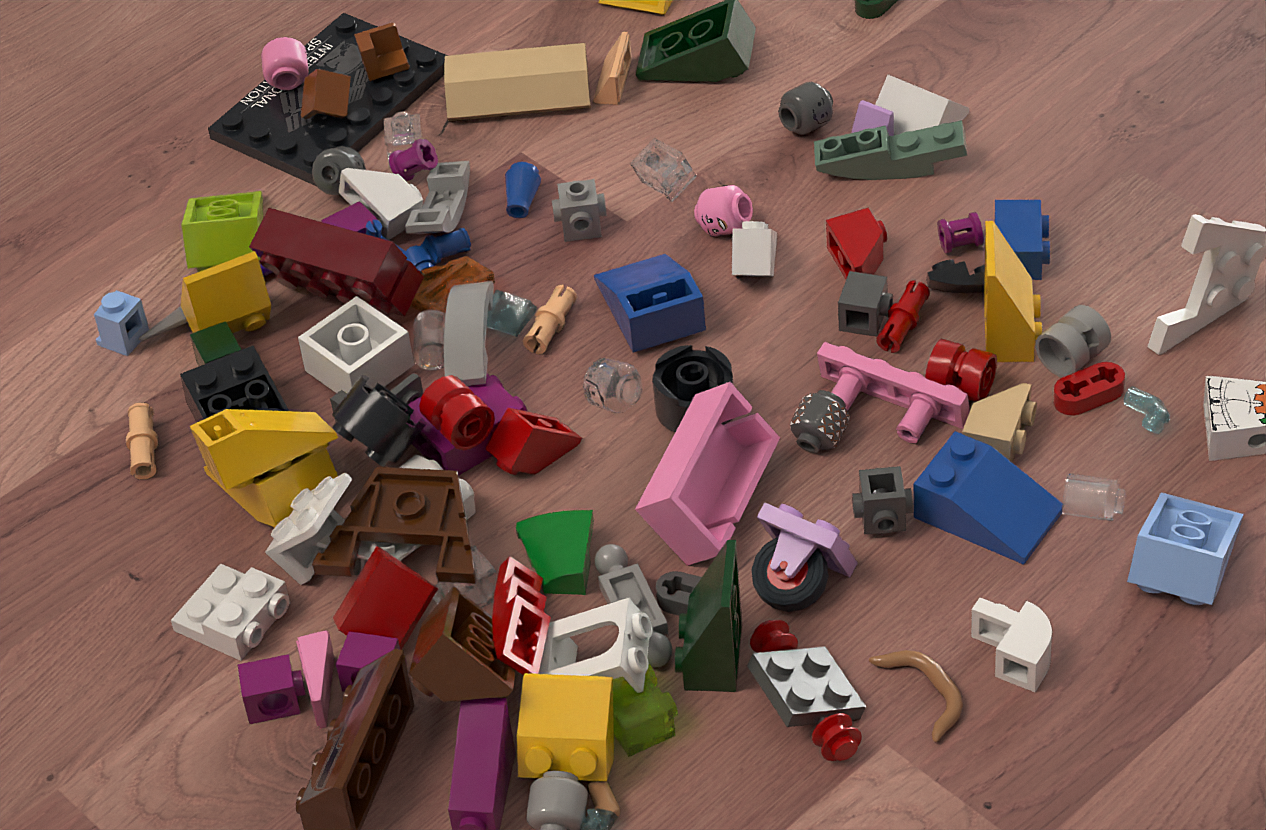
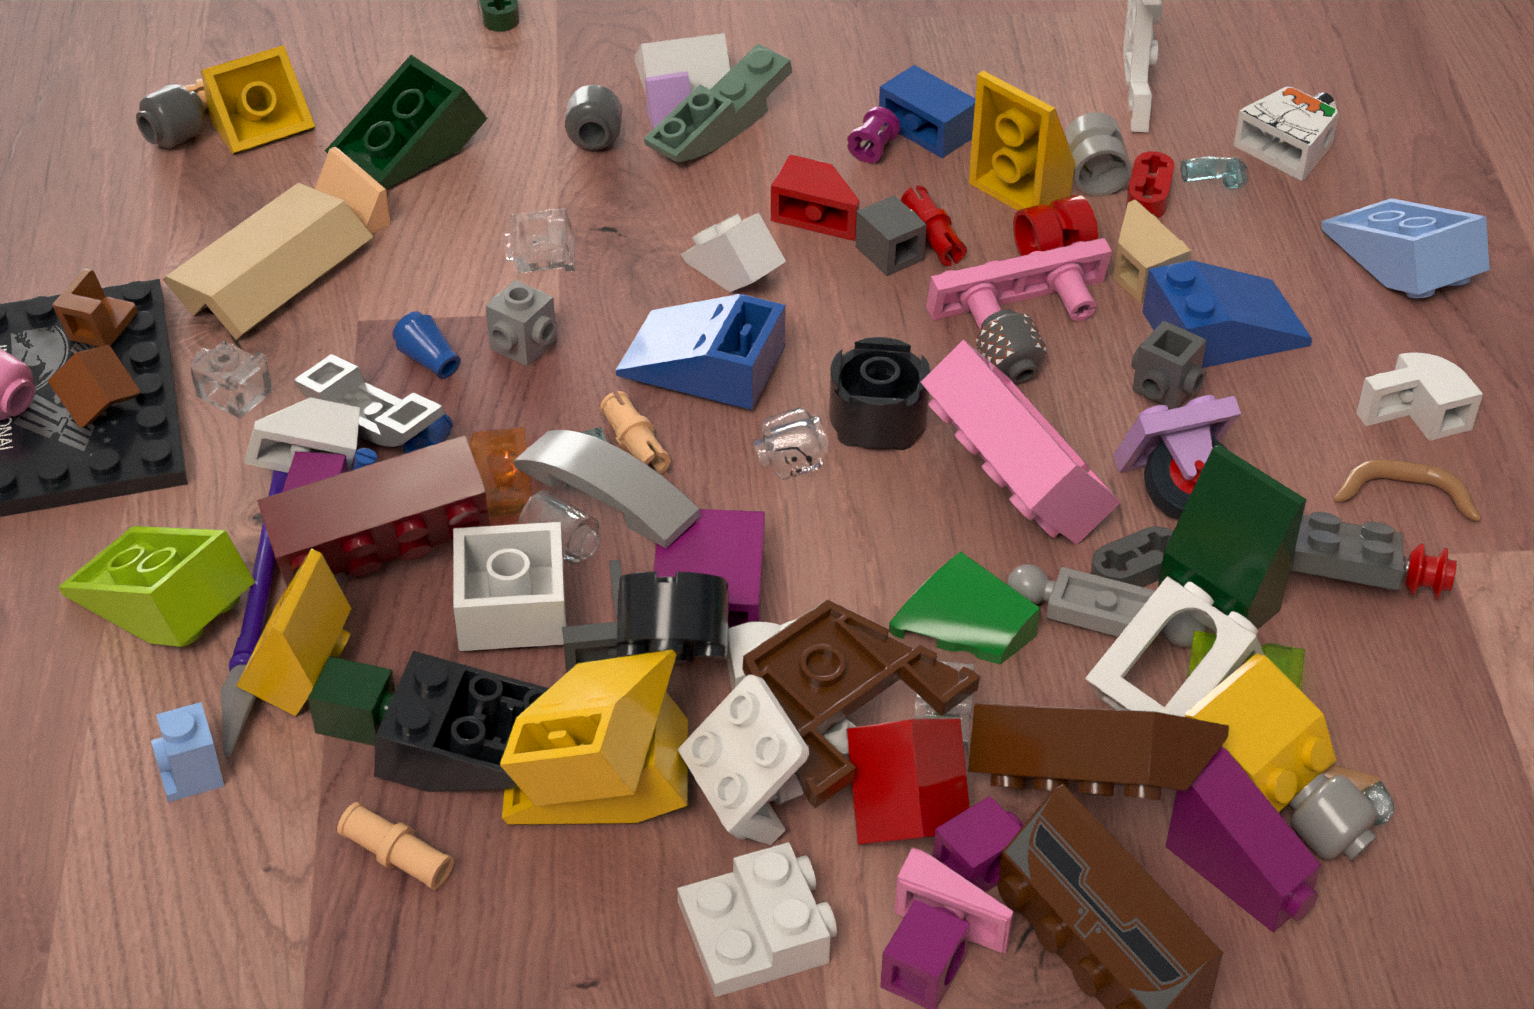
camera: 55 degrees left, 0 degrees up
dark grey head [312,146,366,196] -> none
magenta bush [389,139,438,182] -> none
red wheel [419,375,495,451] -> none
red slope [485,408,582,475] -> none
red slope [492,556,551,675] -> none
bright pink head [694,185,753,236] -> none
black slope [926,259,985,294] -> none
clear brick [1062,473,1126,522] -> none

